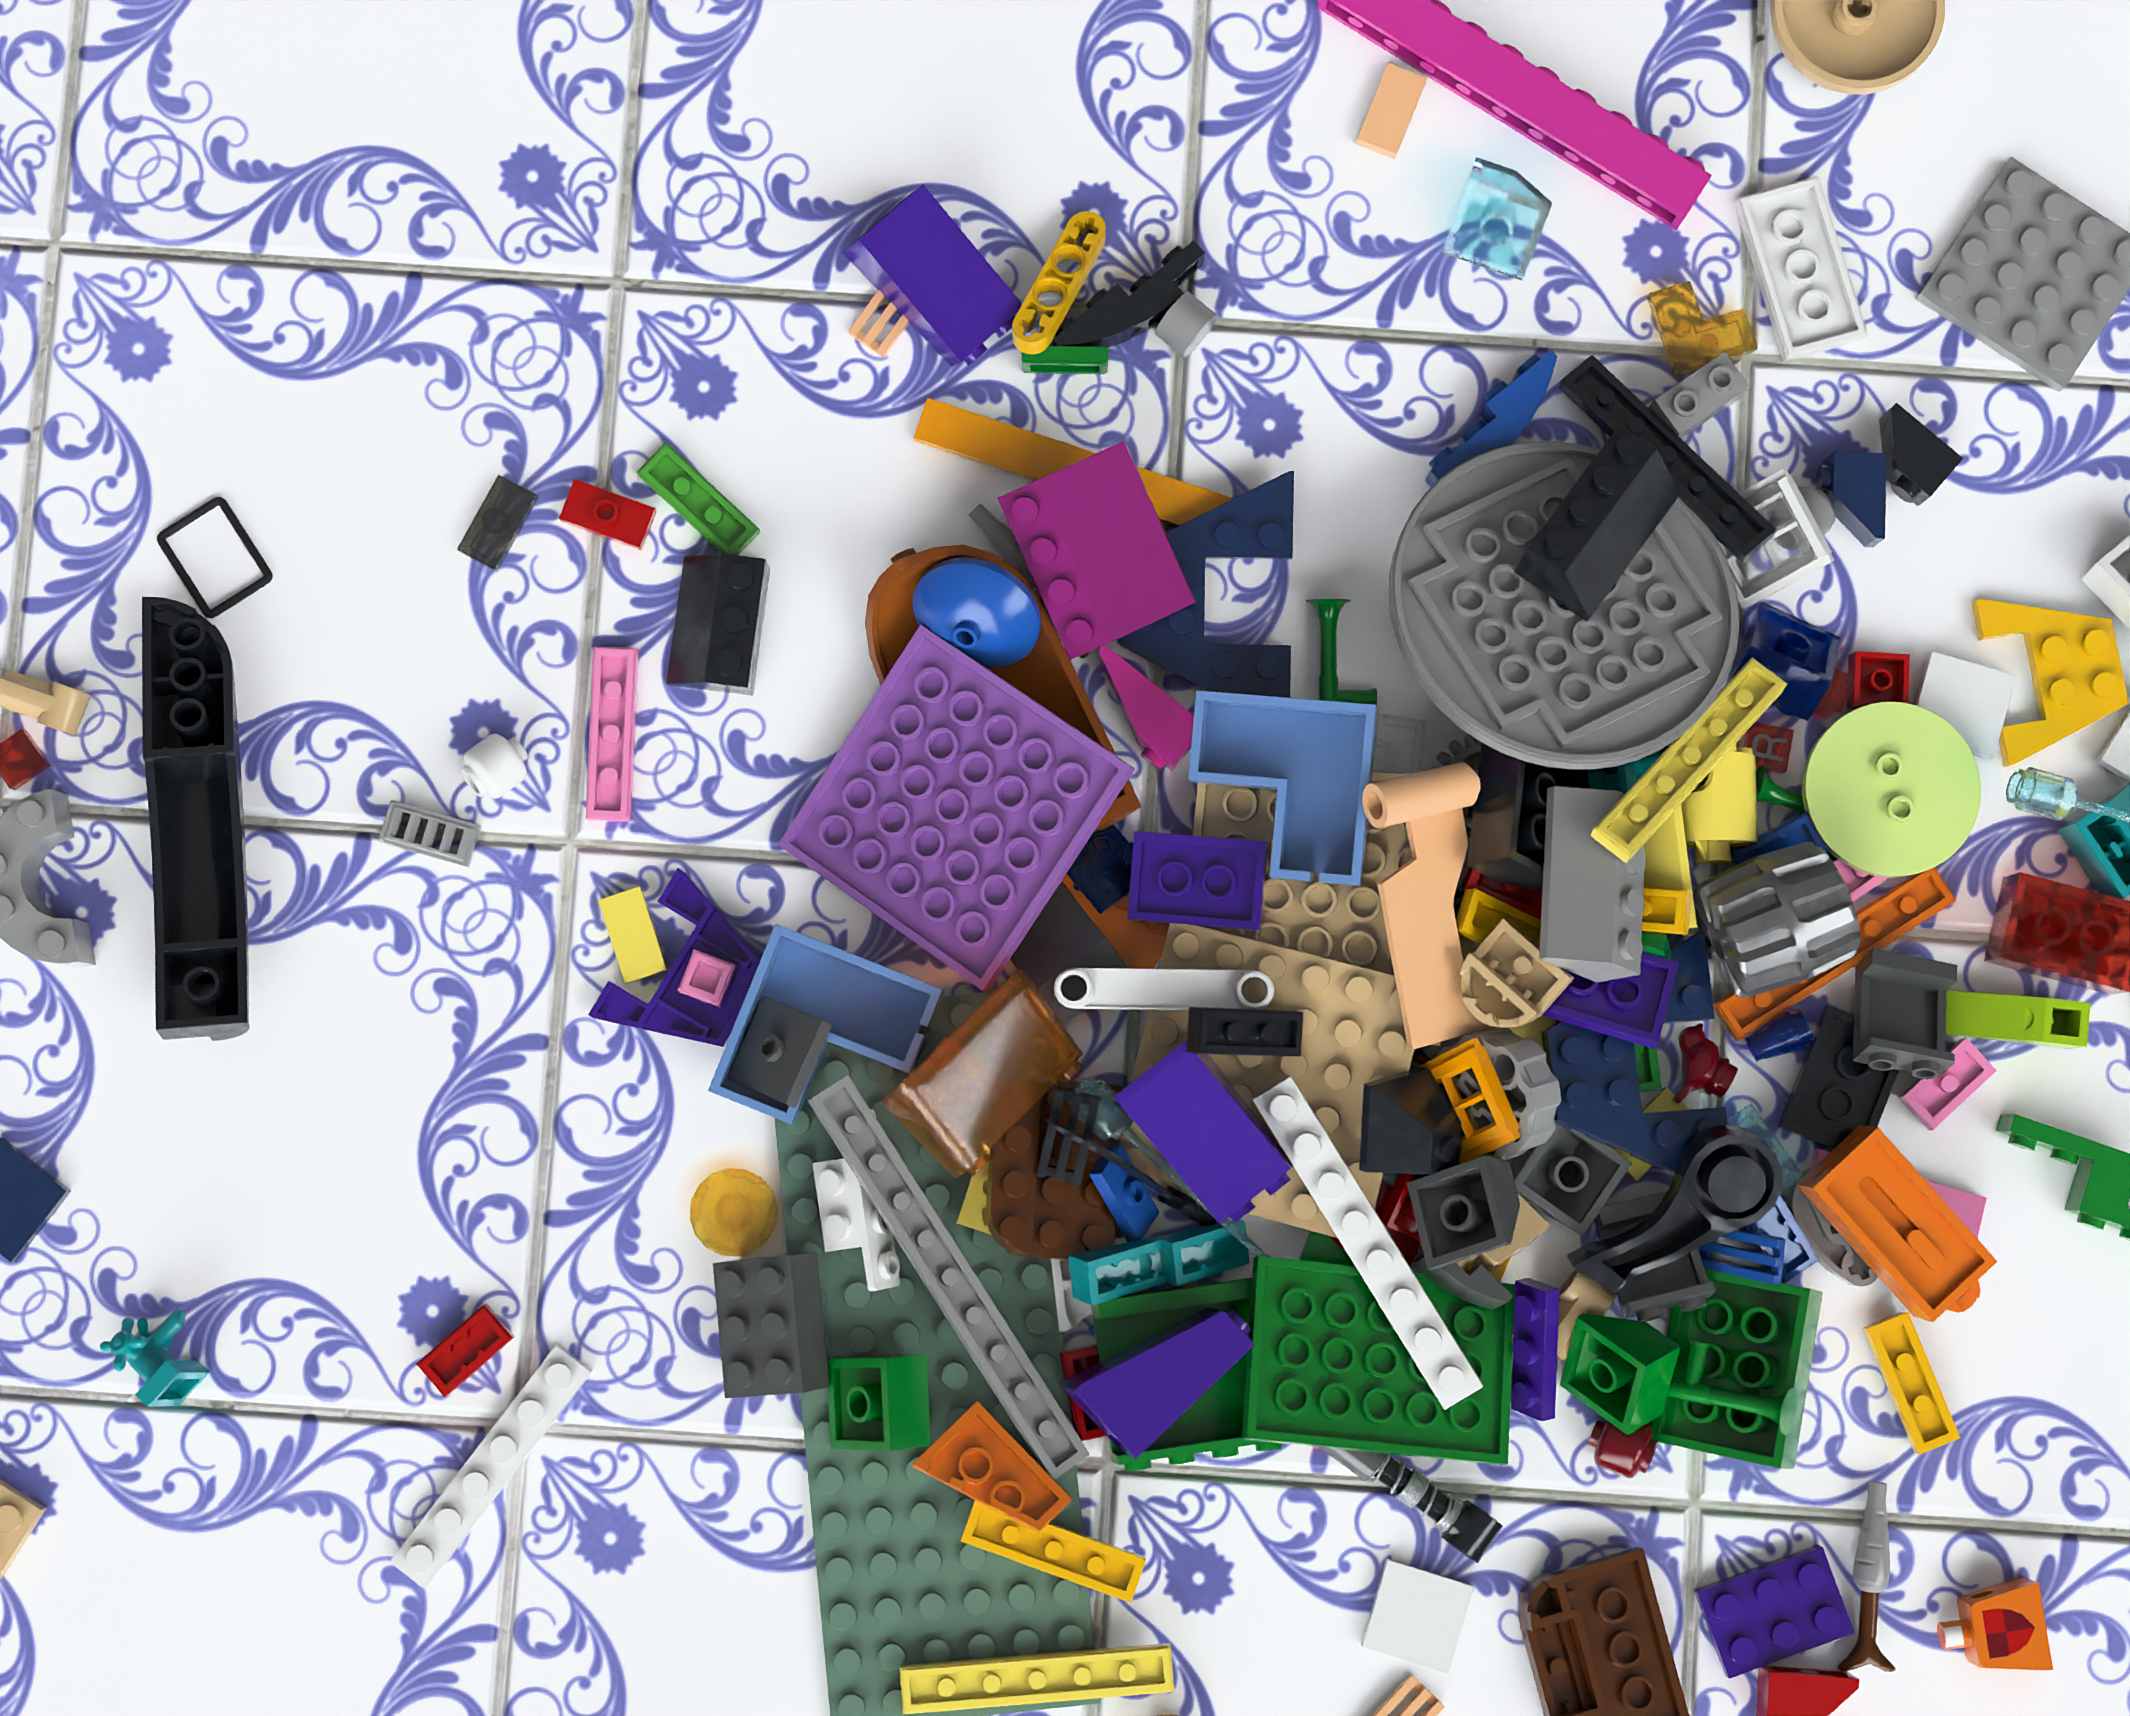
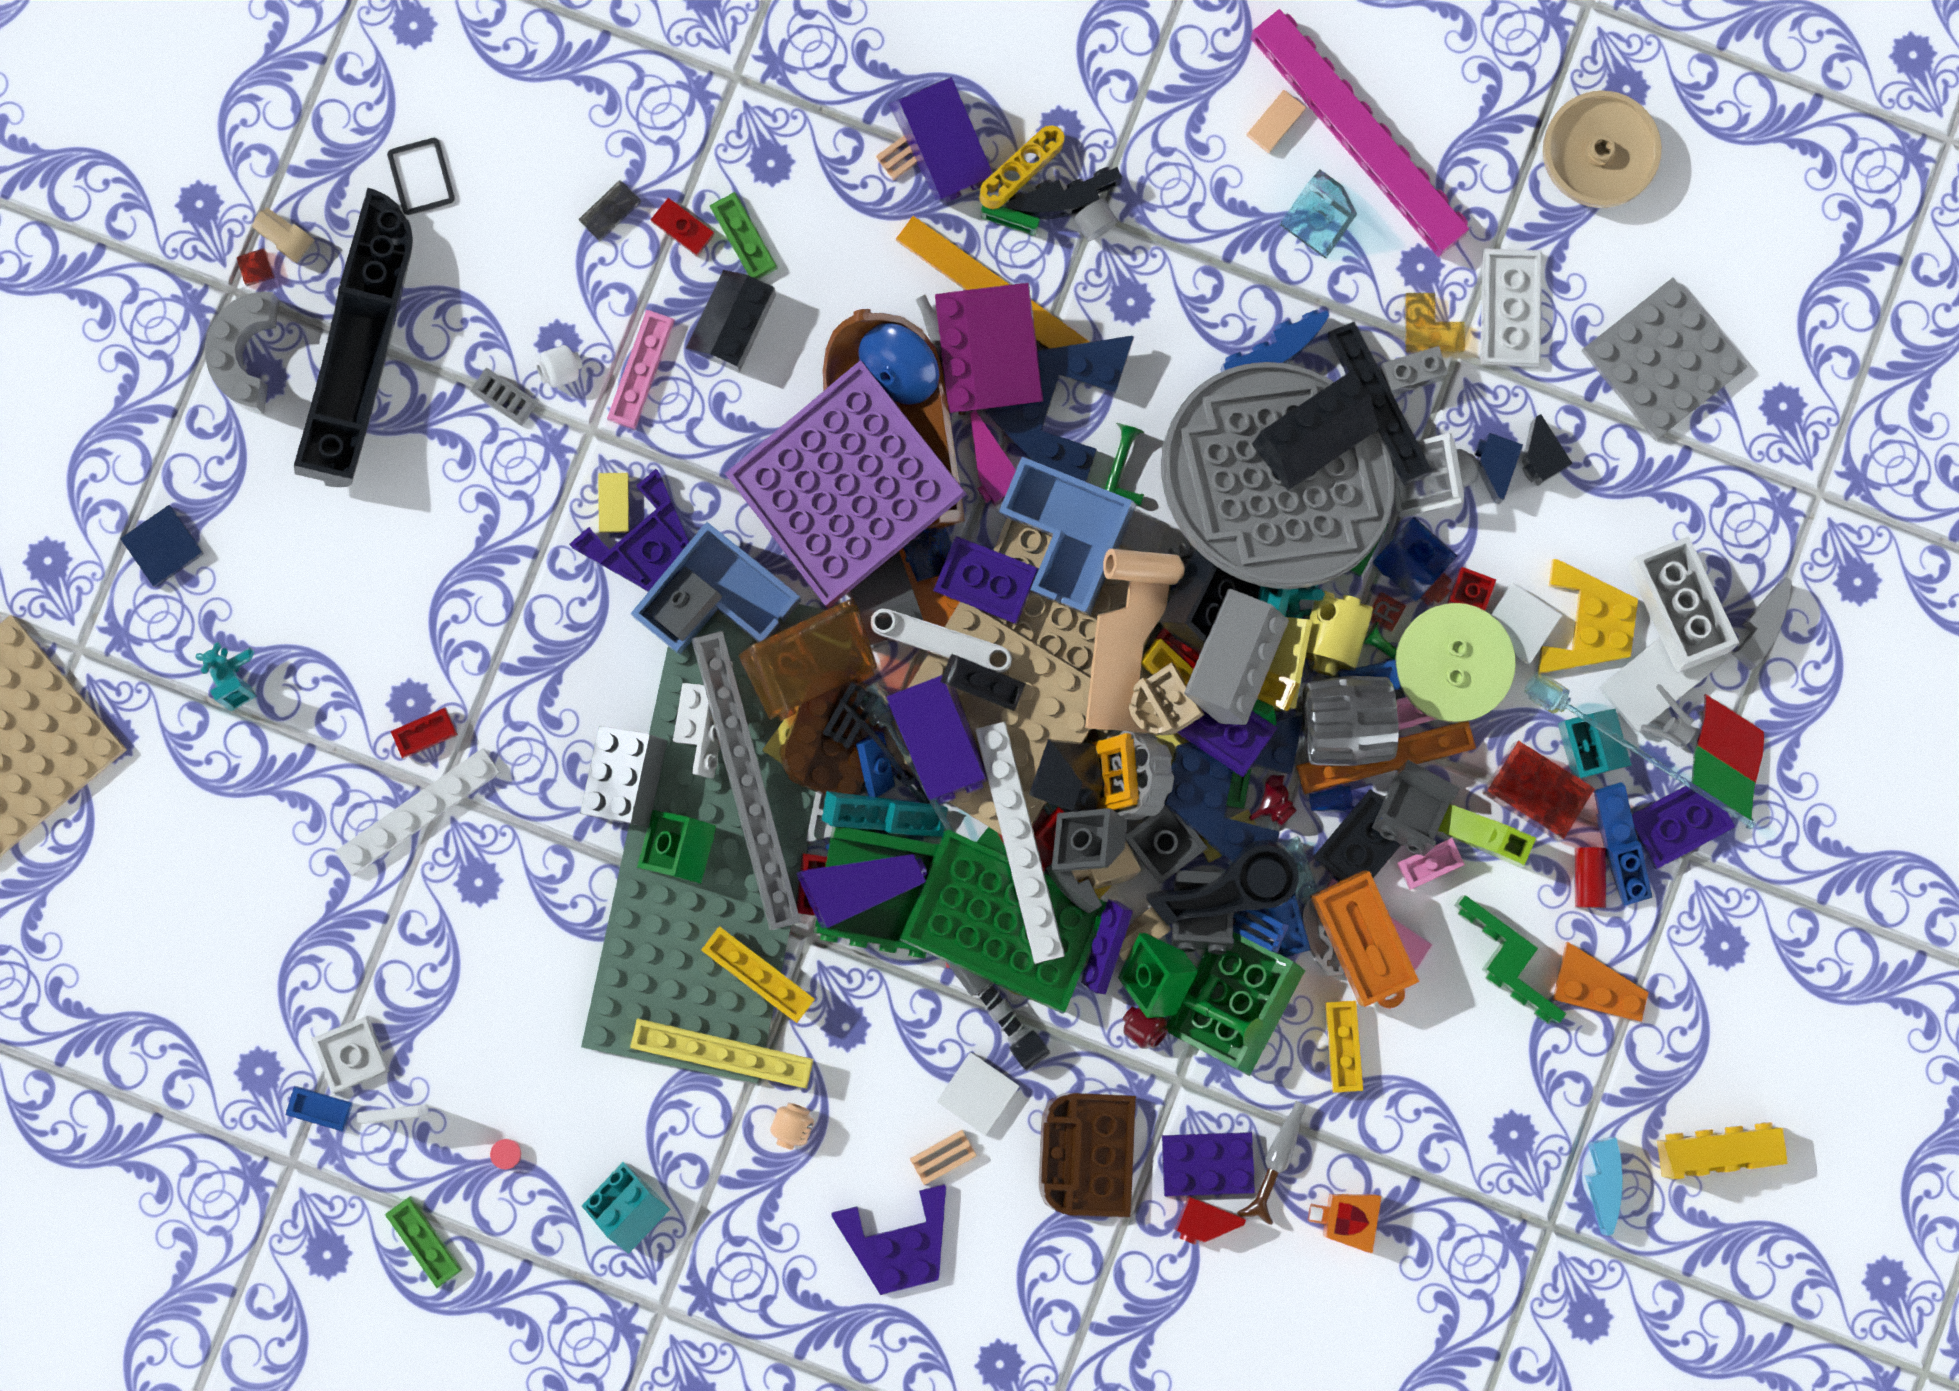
camera: 15 degrees right, 0 degrees up
bright pink tile [678,949,736,1008] -> none
clear yellow tile [689,1168,779,1256] -> none
orange wing [912,1401,1072,1533] -> none
light yellow tile [1590,658,1788,863] -> none

